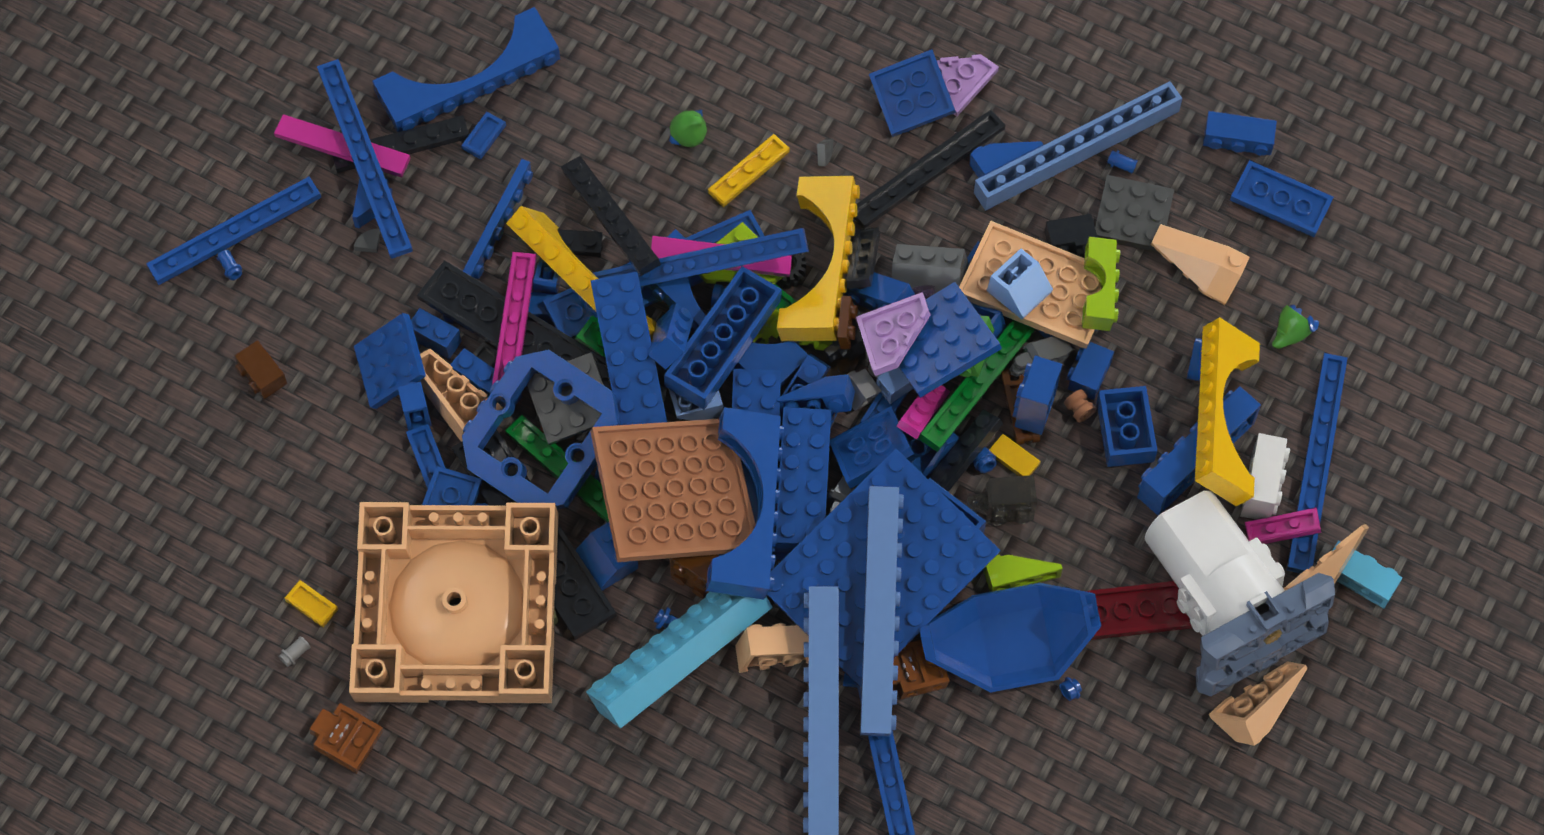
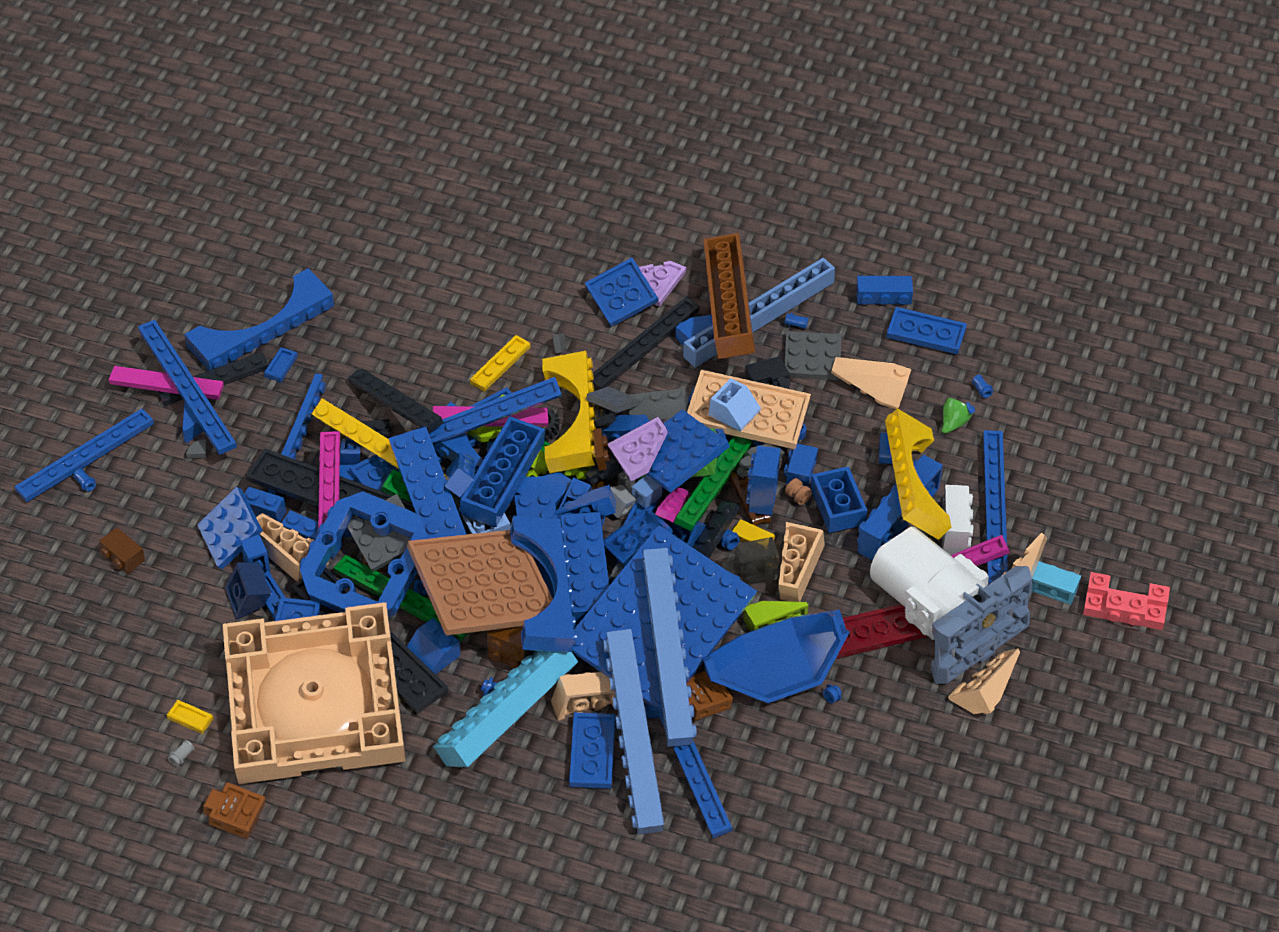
camera: 10 degrees left, 15 degrees down
bright green hat [669,110,707,147] -> none
lime arch [1082,237,1120,331] -> none
none -> dark blue slope [225,562,271,619]
none -> blue plate [569,712,615,788]
none -> dark grey tile [586,386,639,413]
none -> dark orange brick [703,233,755,359]
none -> light nougat wedge [779,522,825,602]
none -> blue pin [972,375,993,398]
none -> coral bracket [1083,572,1170,630]

